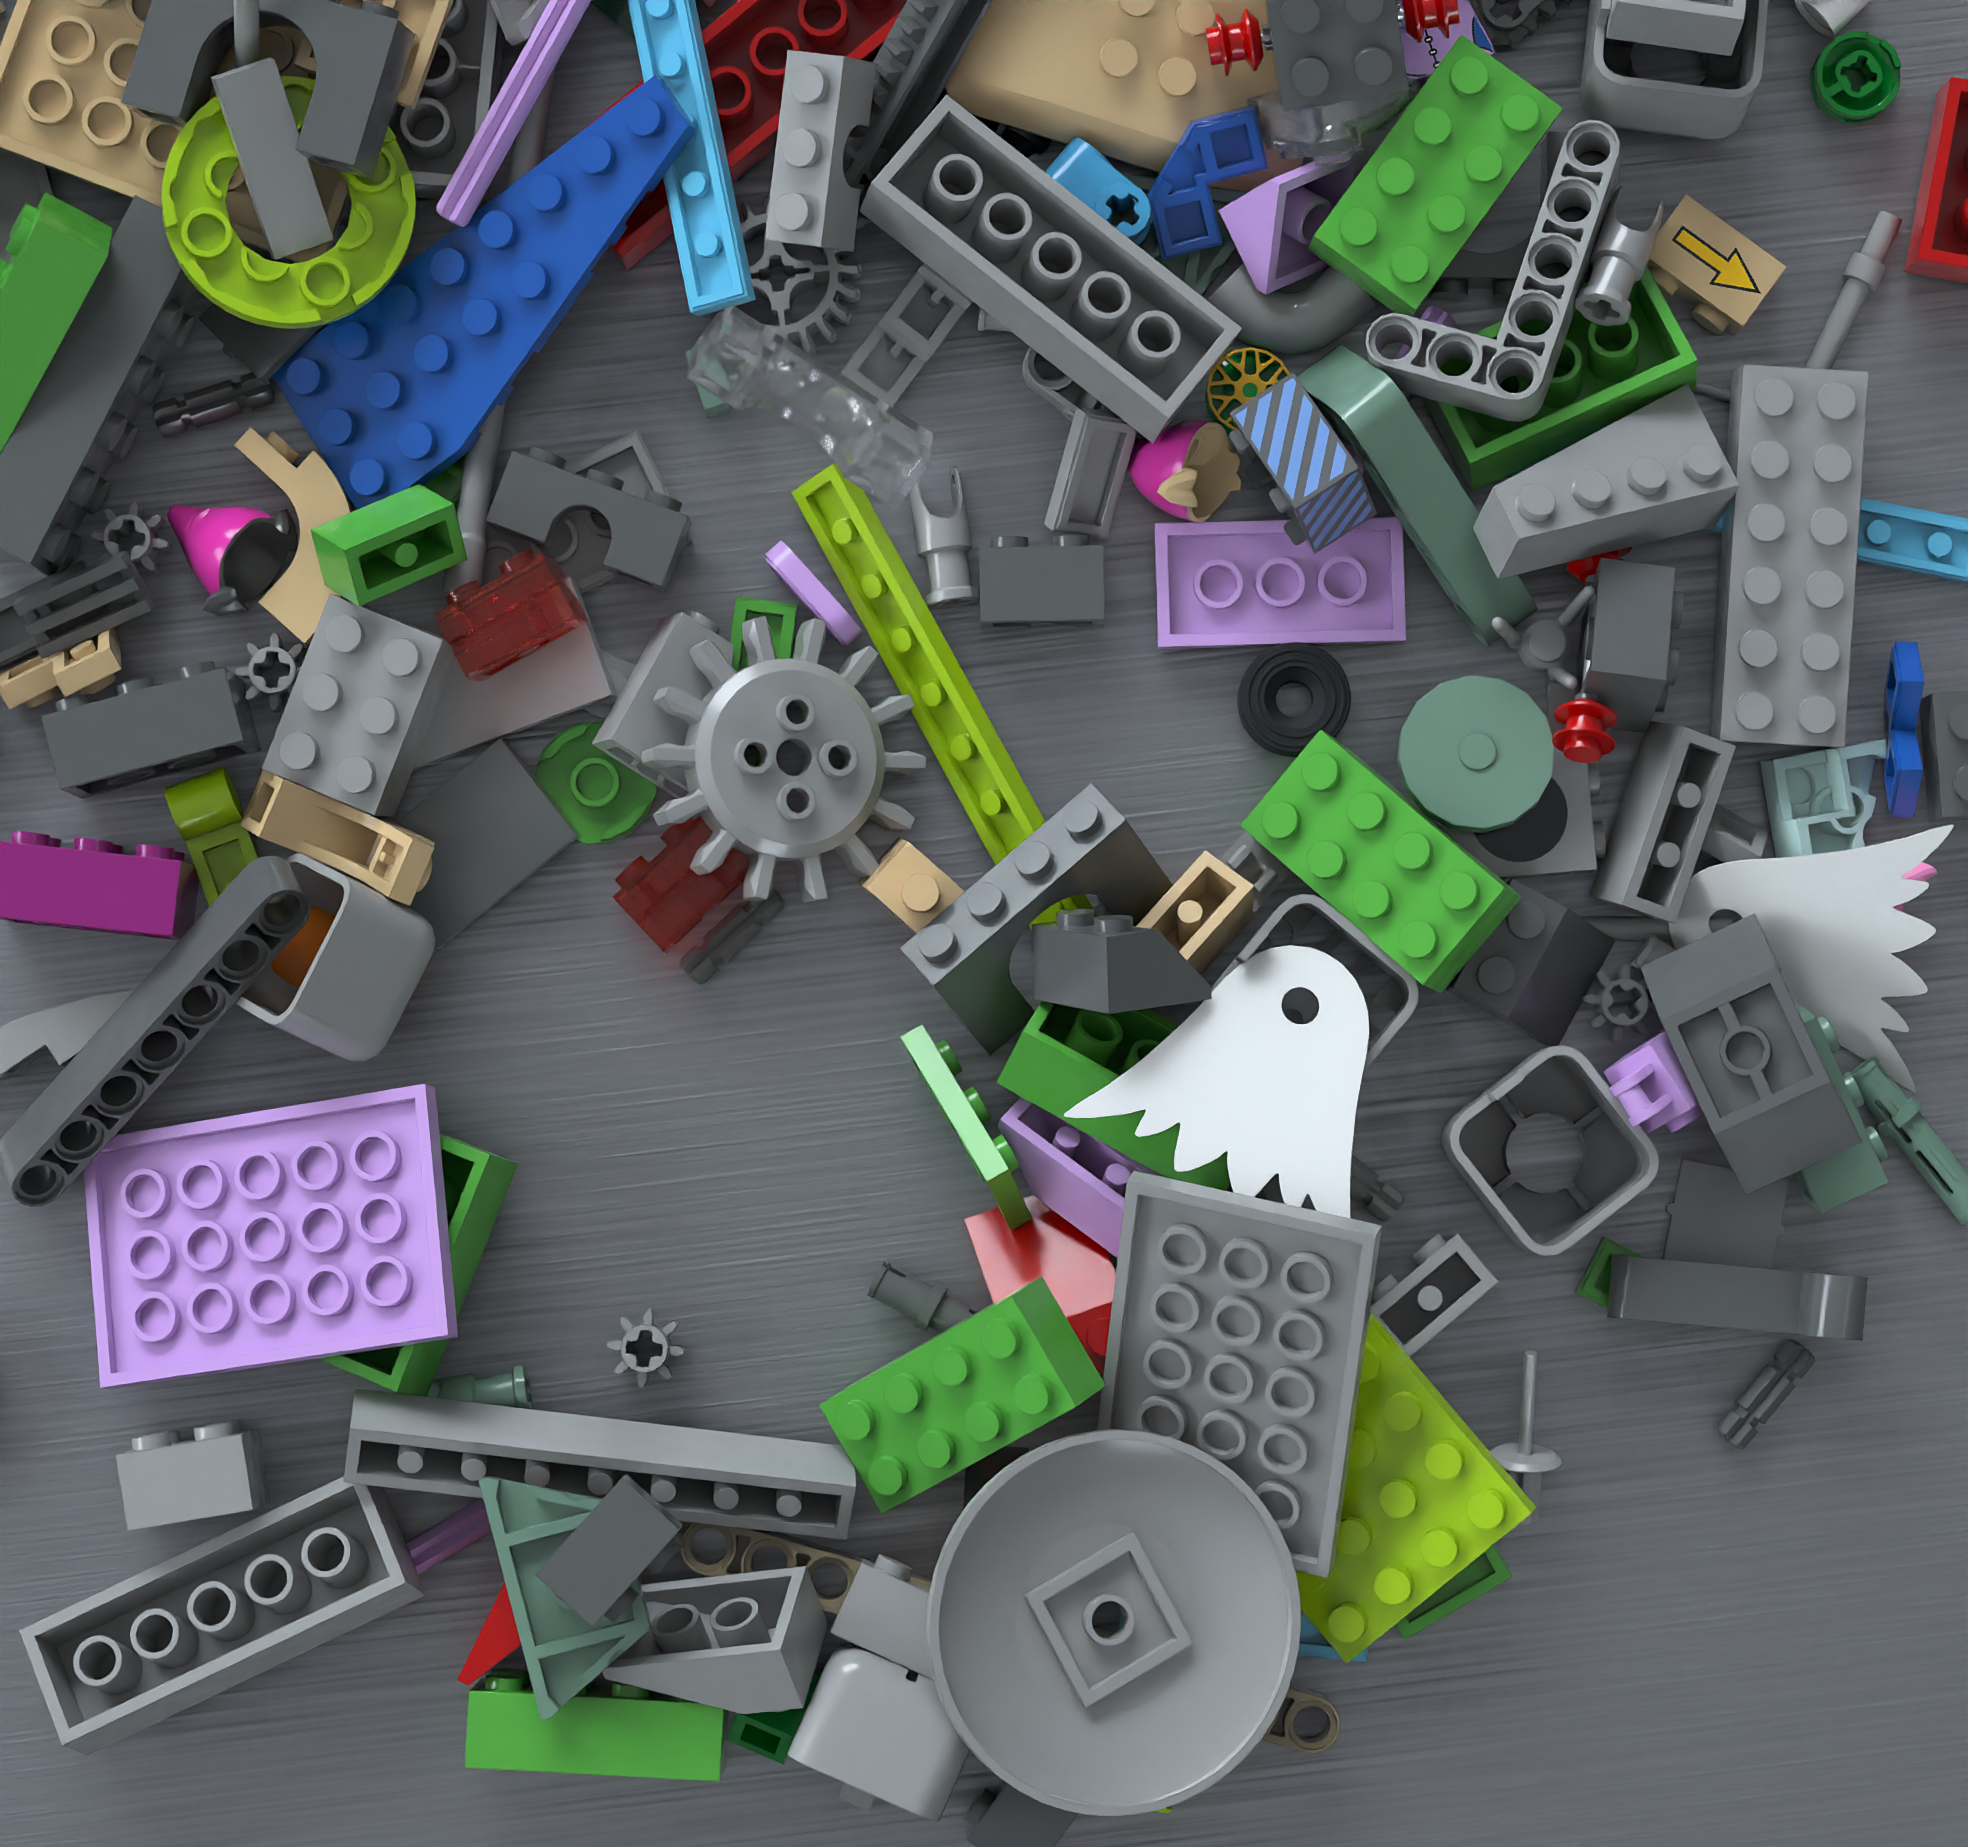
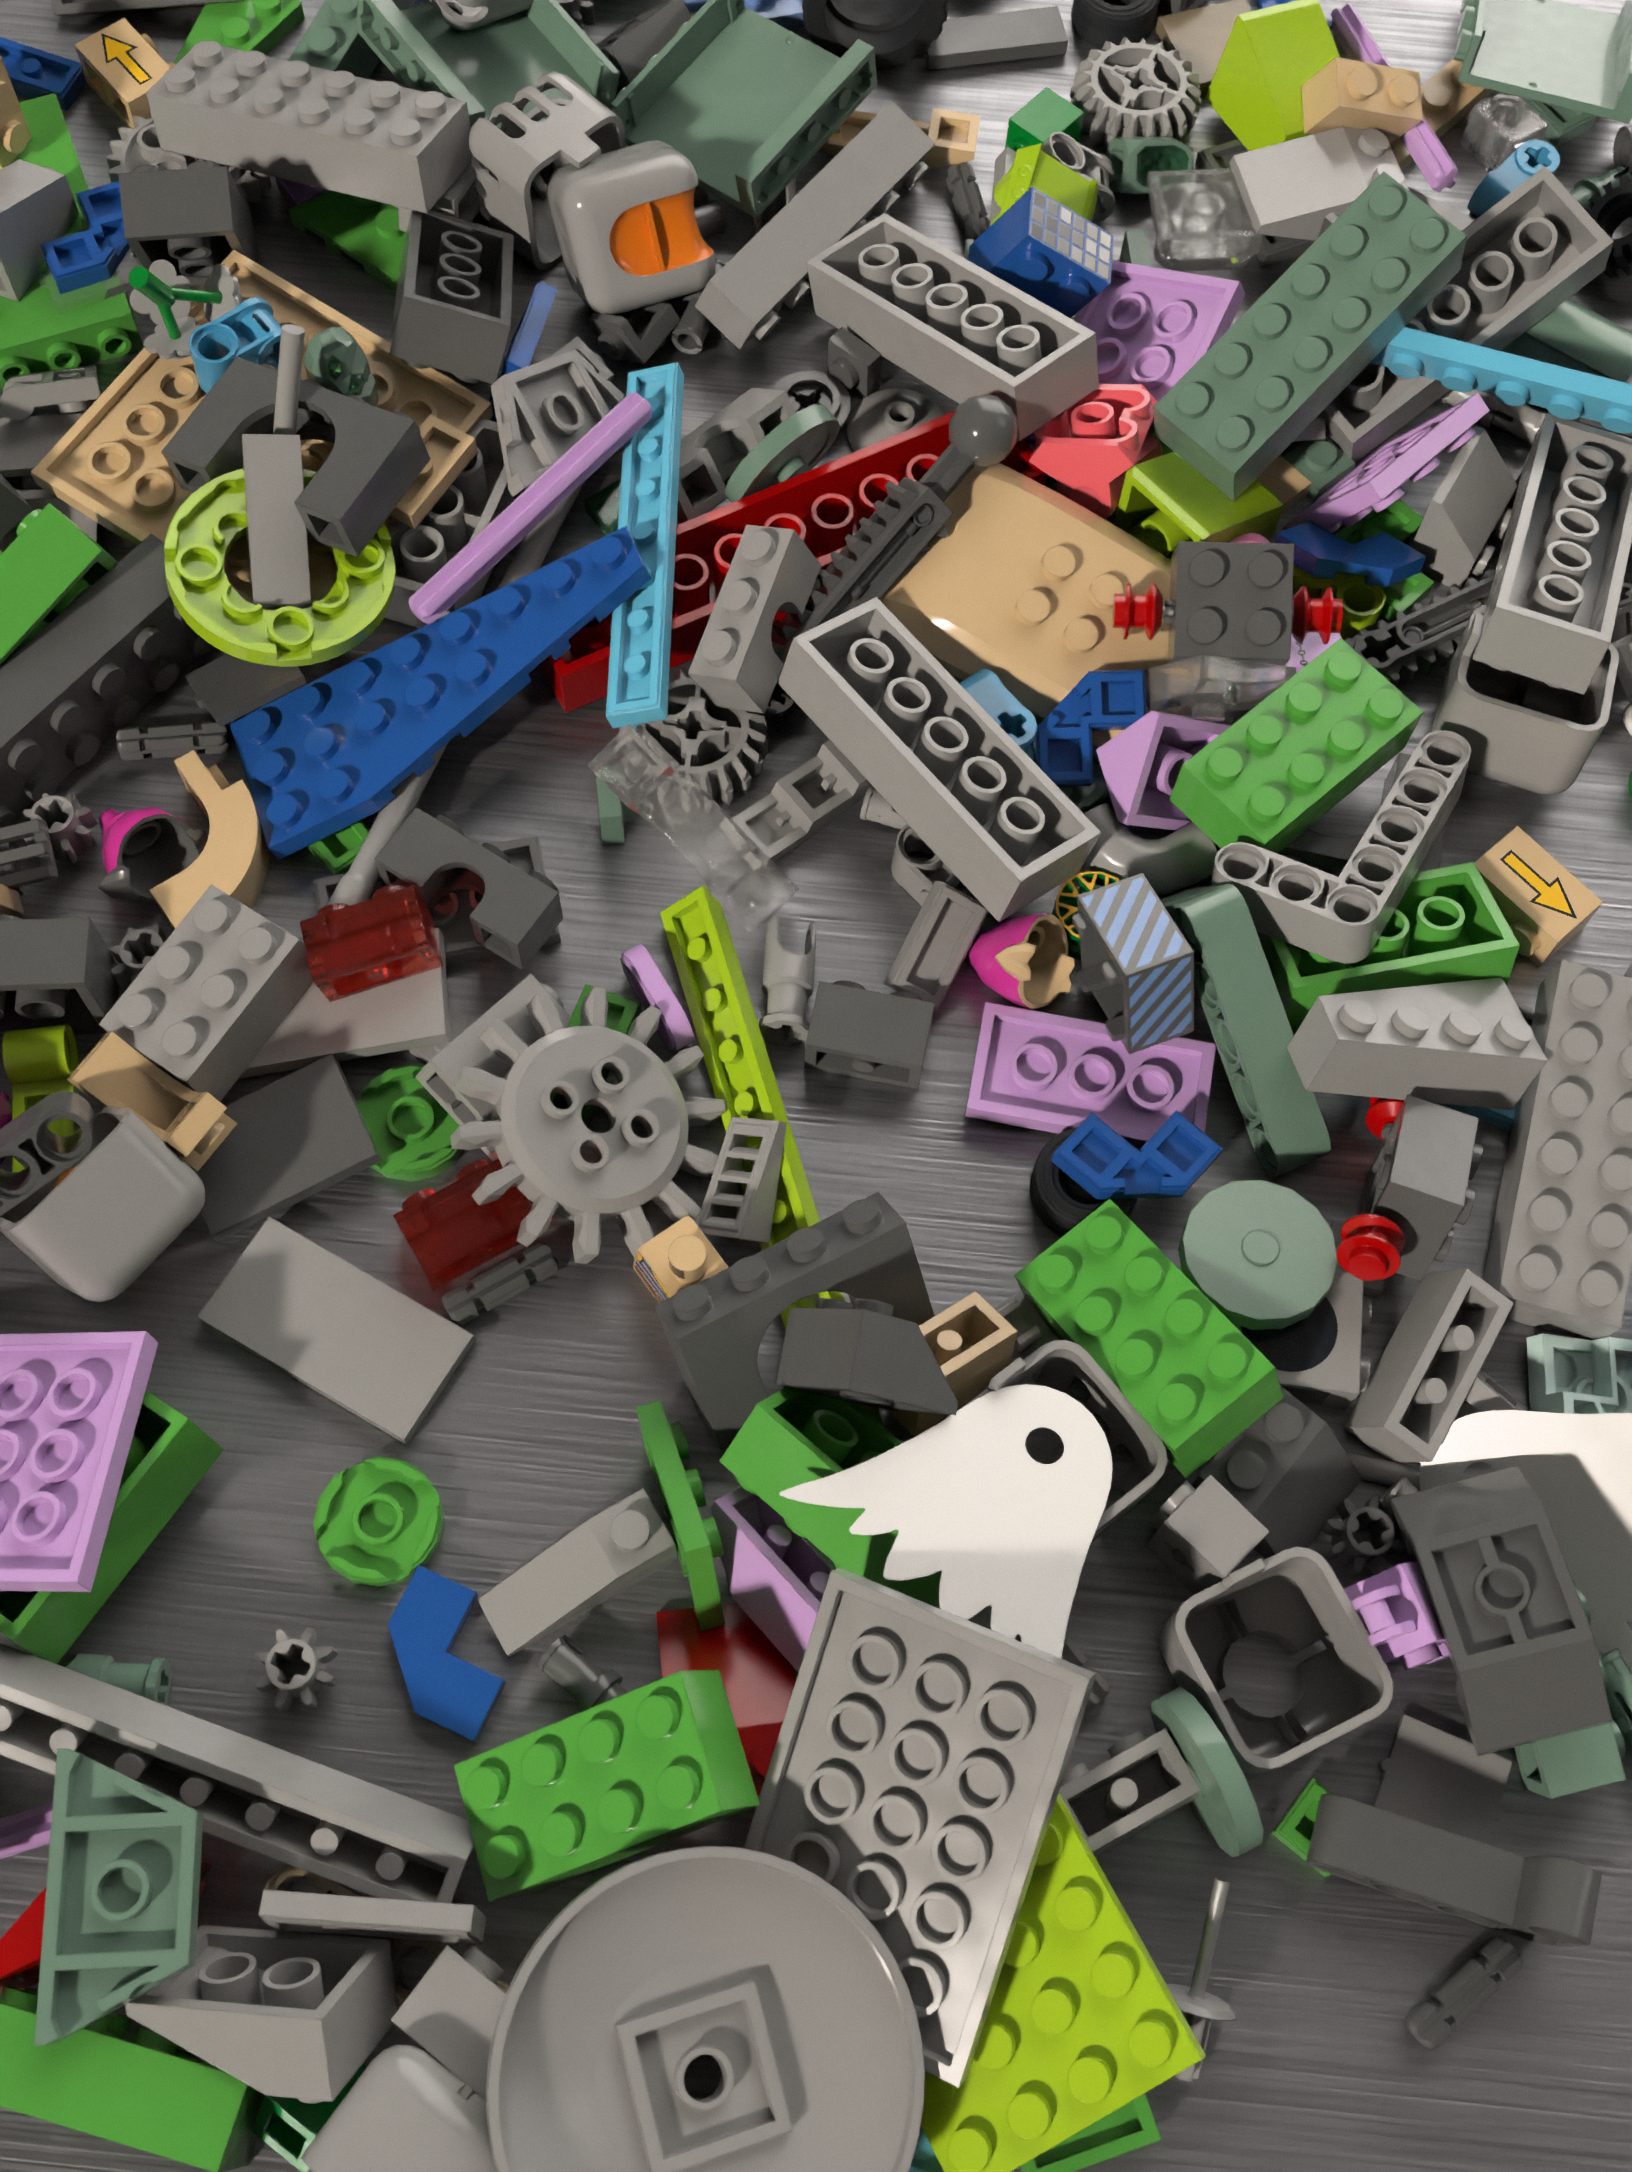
camera: 10 degrees right, 20 degrees down
bright green brick [310,484,468,606] -> none
dark grey brick [535,1474,684,1627] -> none
light grey plant [1492,586,1595,689] -> none
light grey piece [1575,186,1664,326] -> none
none -> light grey tile [197,1217,476,1445]
none -> light grey tile [258,1890,486,1946]
none -> bright green tile [313,1456,445,1587]
none -> blue tile [388,1565,506,1744]
none -> light grey slope [477,1488,678,1658]
none -> light grey slope [698,1117,787,1243]
none -> blue tile [1051,1110,1223,1200]
none -> light grey brick [1145,1475,1269,1595]
none -> sand green wheel [1151,1687,1263,1857]

